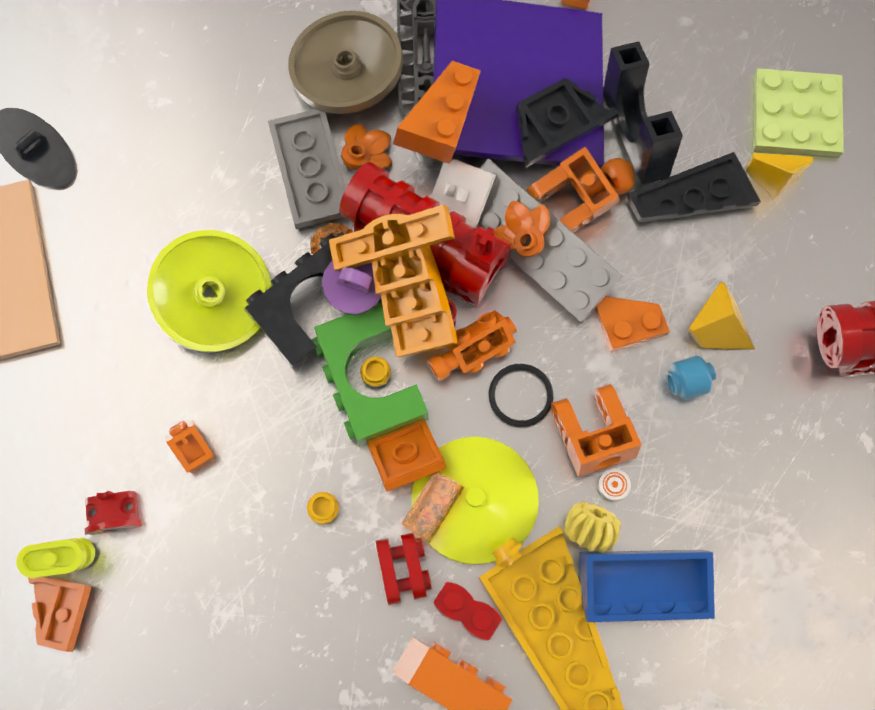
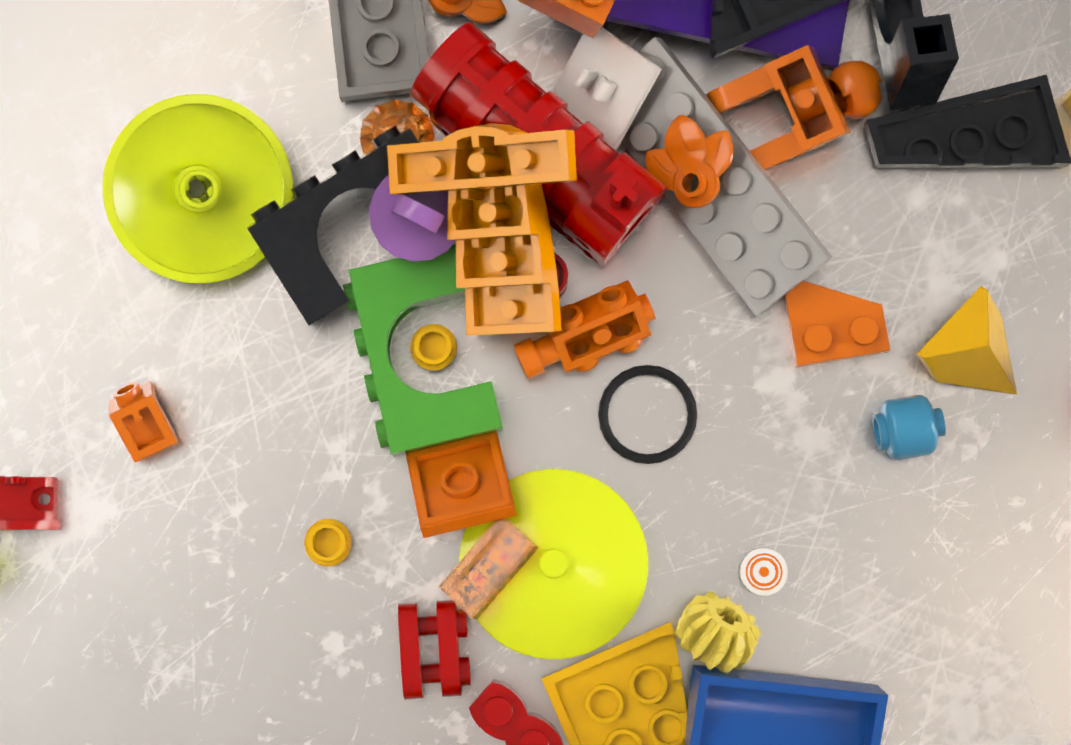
camera: 10 degrees right, 10 degrees up
yellow plate [492,537,523,567] -> none
orange brick [551,384,642,477] -> none

